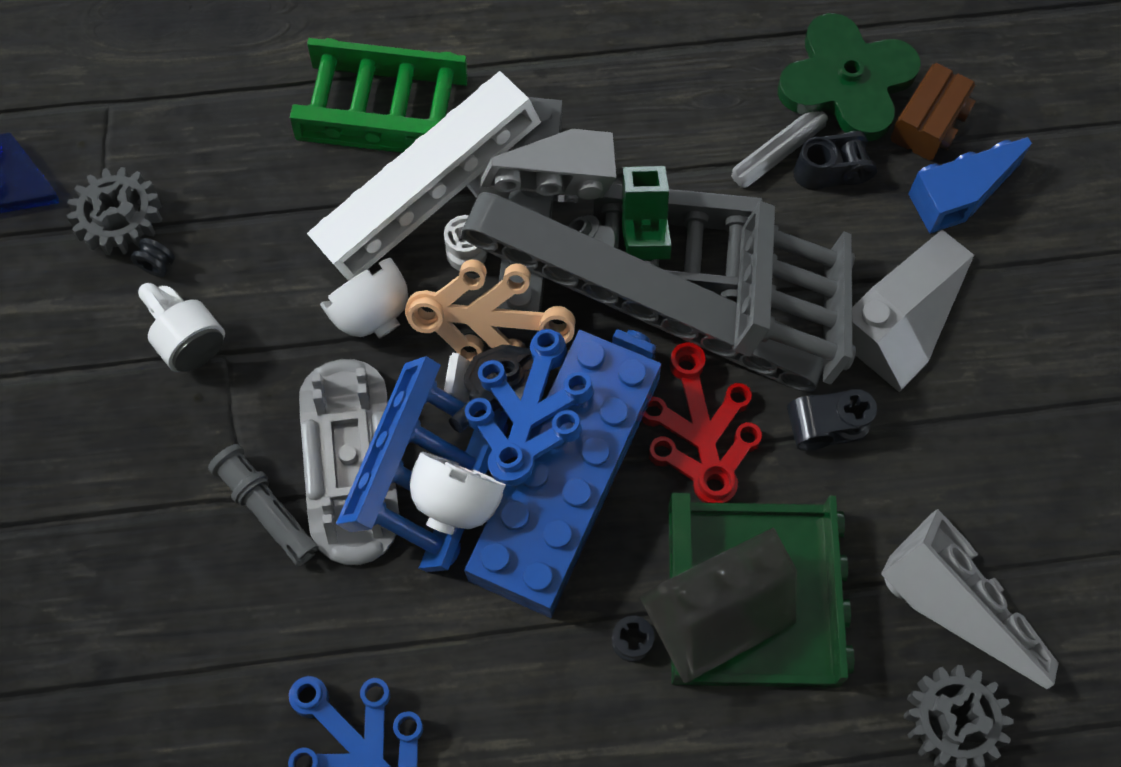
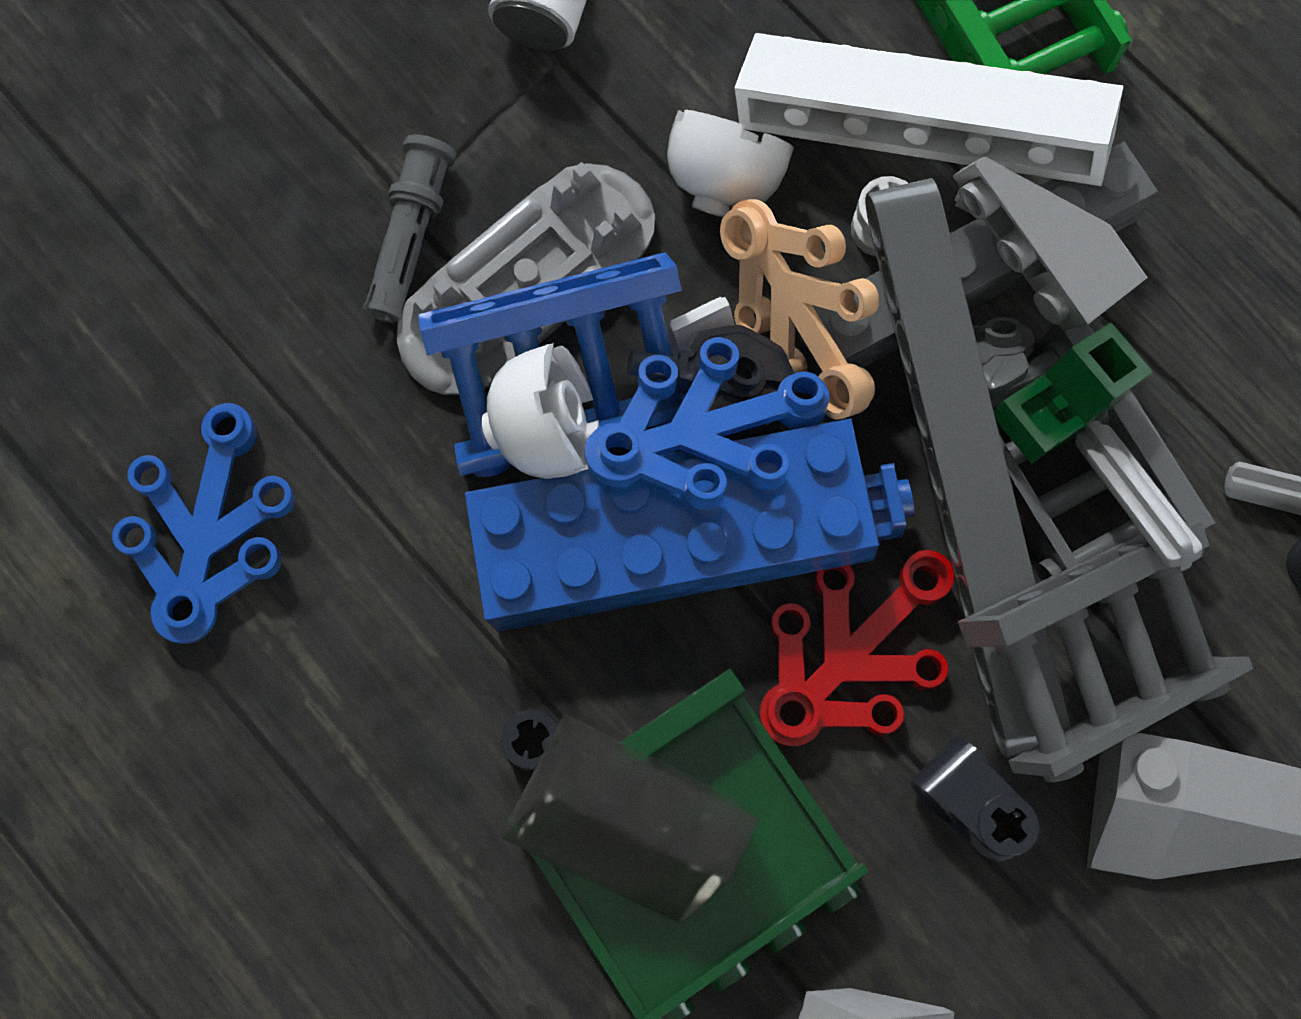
camera: 55 degrees right, 10 degrees up
none -> light grey axle [1075,420,1203,571]

